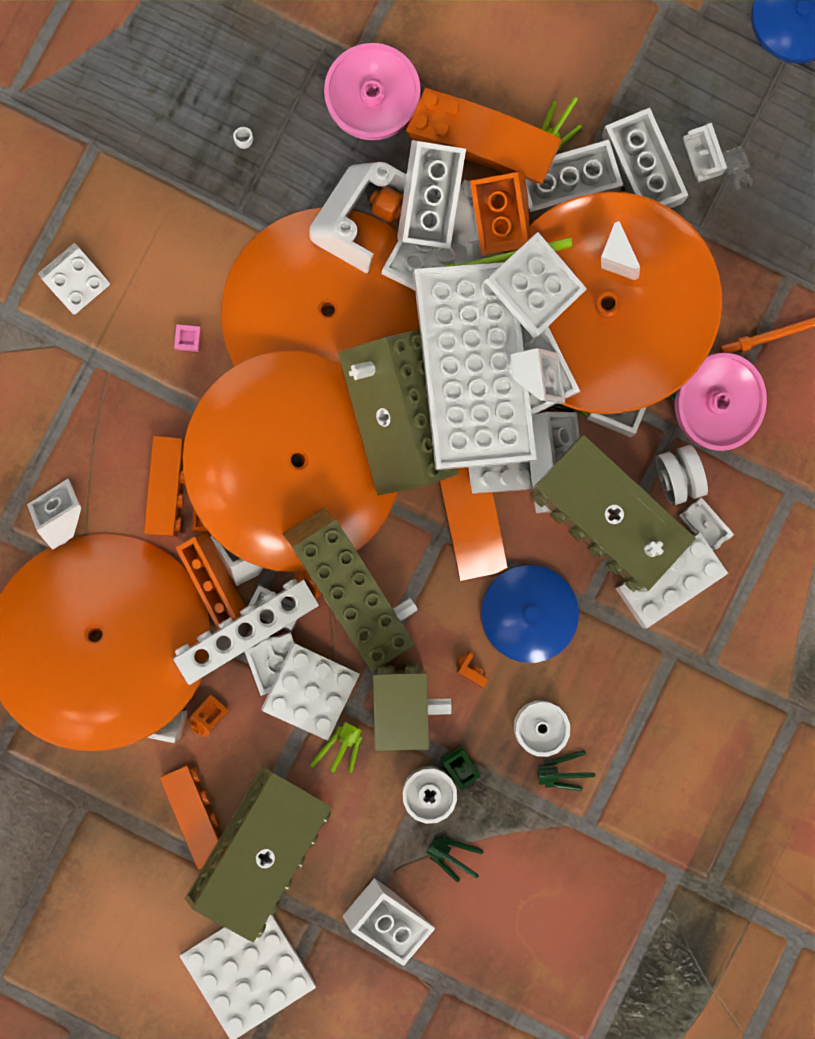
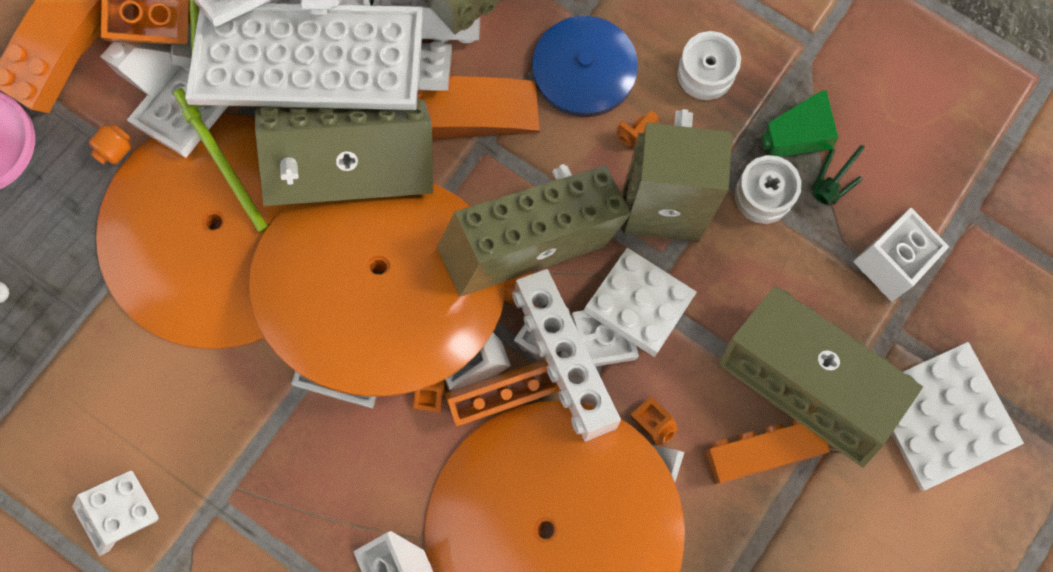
camera: 80 degrees left, 10 degrees down
orange brick [144,436,185,537] -> none
bright pink plate [174,324,202,352] -> none
white windscreen [309,162,407,274] -> none
lime plant [310,722,363,773] -> none
white brick [397,140,466,249] -> none
dark green slope [440,744,481,790] -> none
dark green plant [538,750,596,791] -> none
none -> lime bar [173,88,268,233]
none -> green slope [762,90,839,157]

